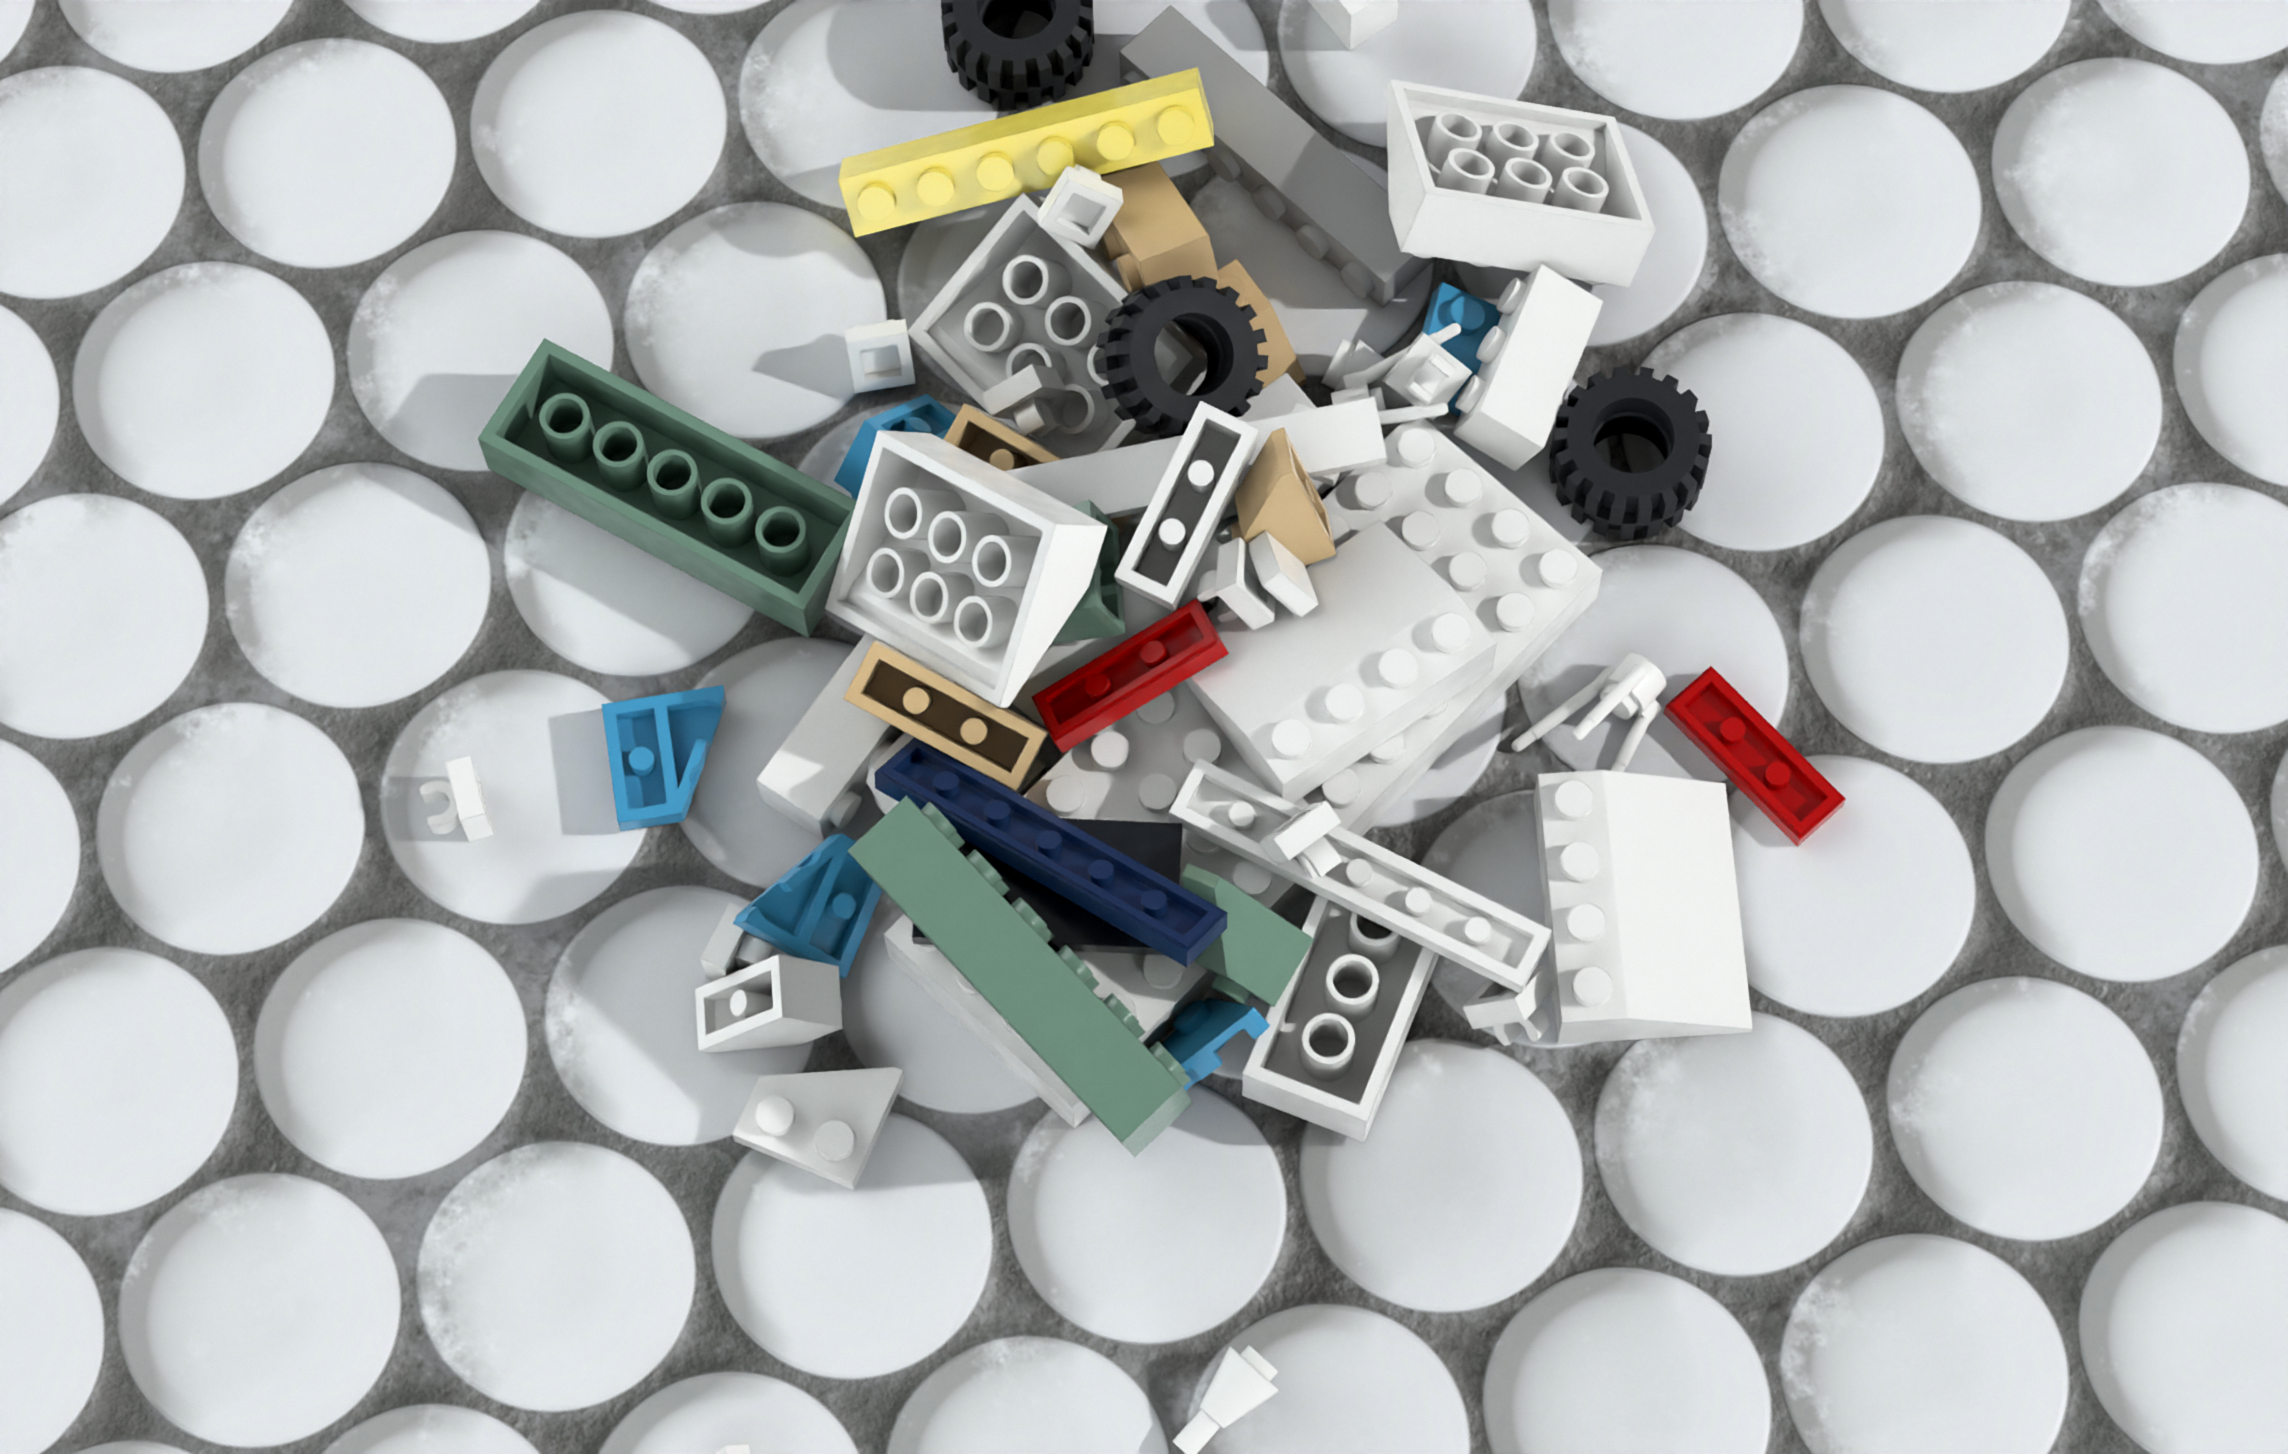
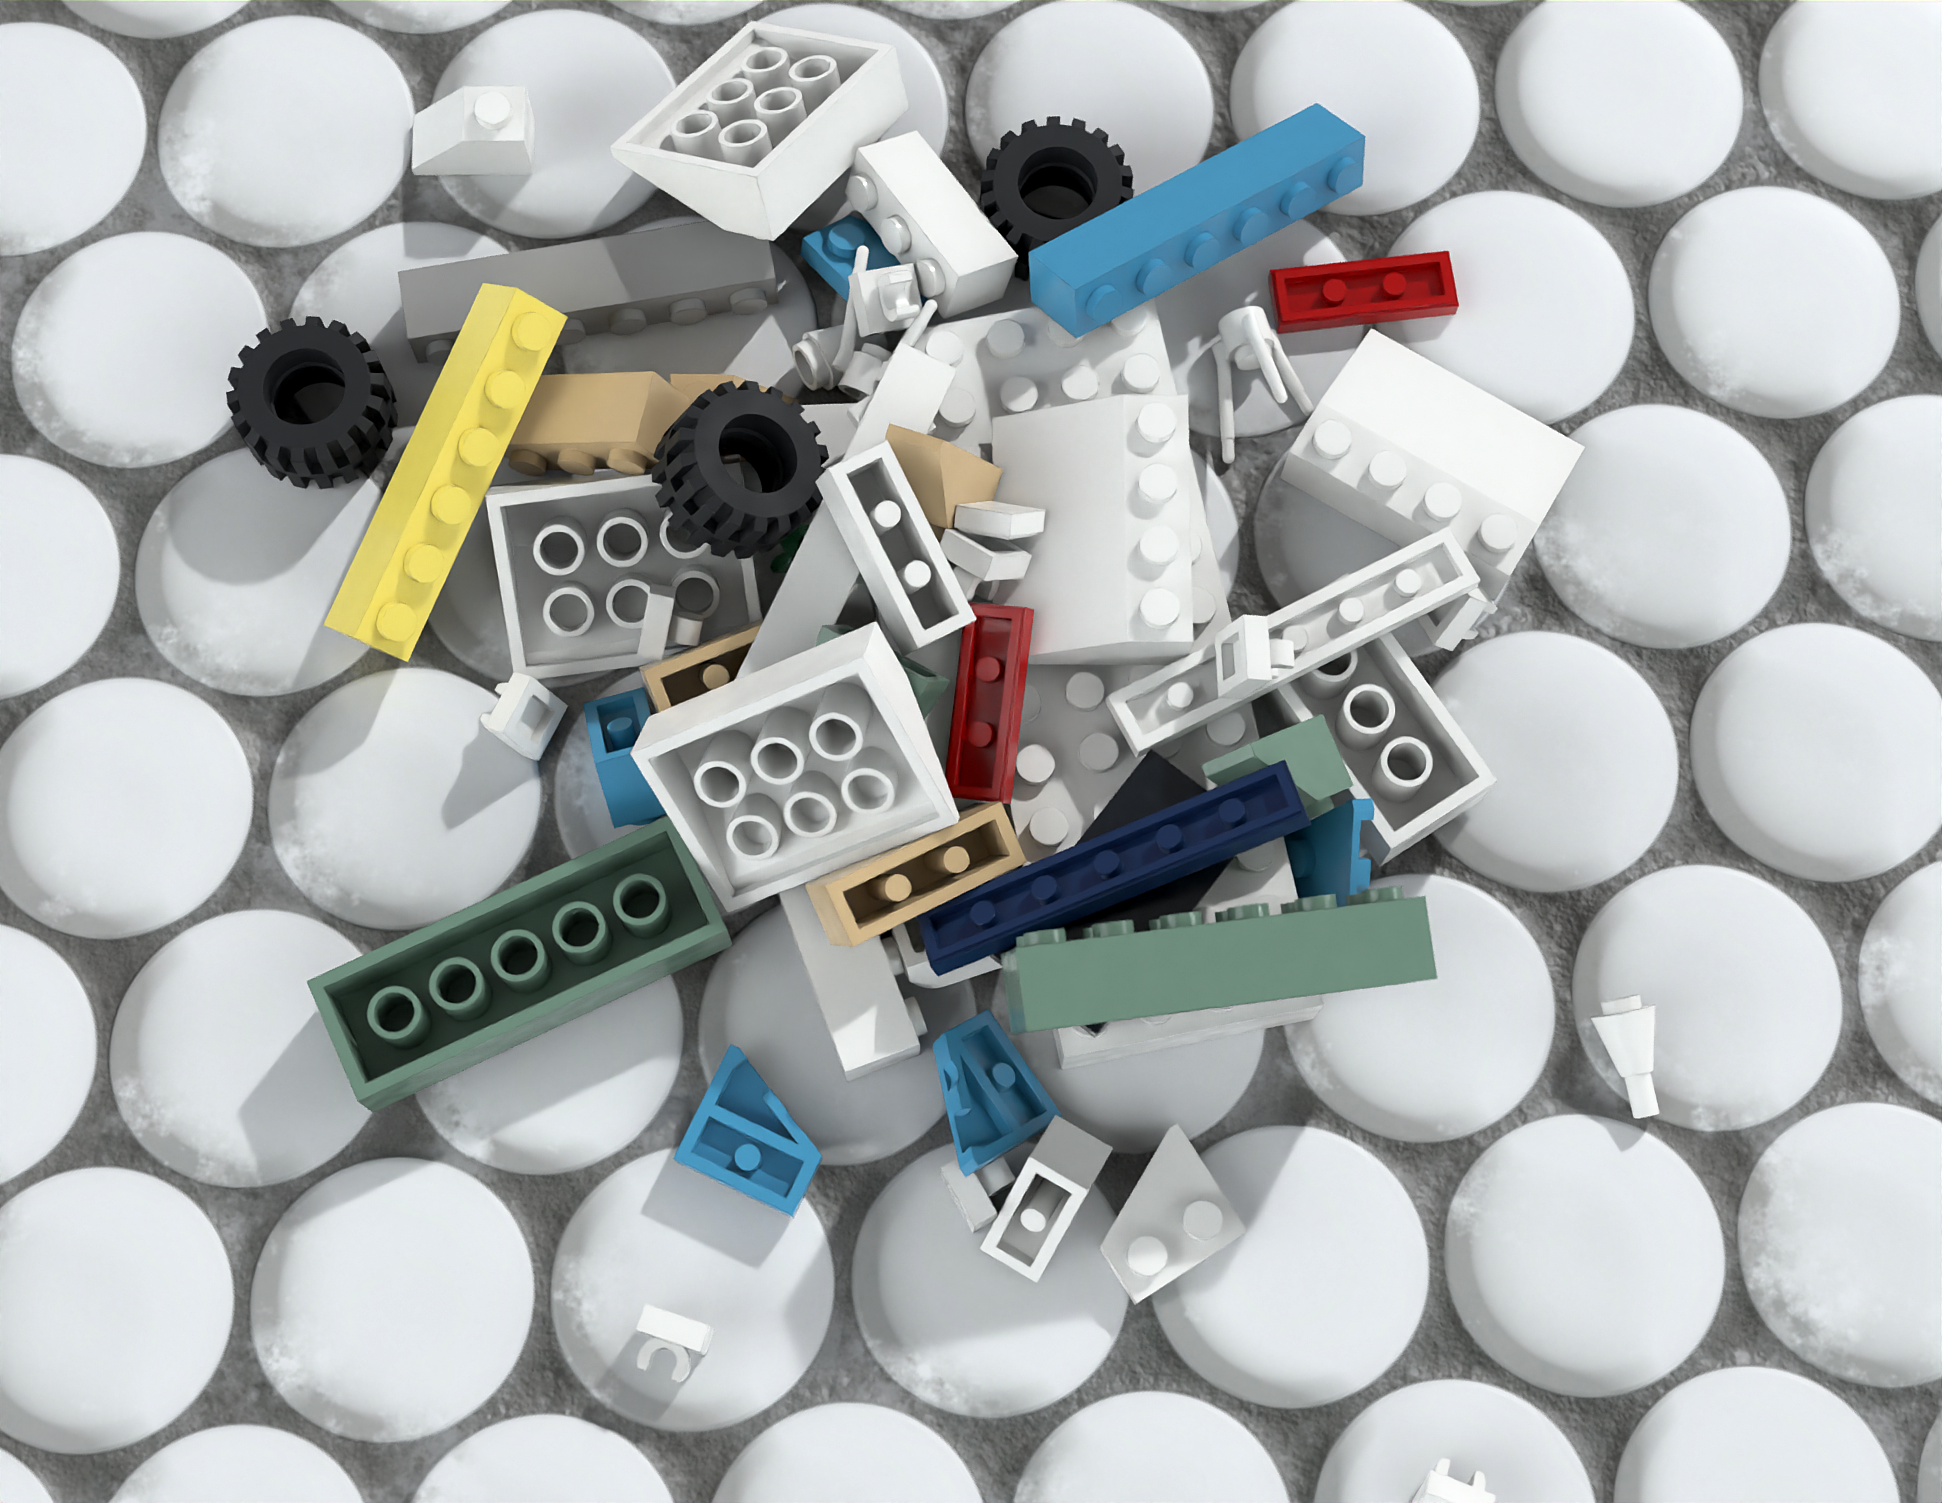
camera: 60 degrees left, 5 degrees up
white tile [1037,164,1123,250] -> none
none -> dark azure brick [1028,103,1365,339]

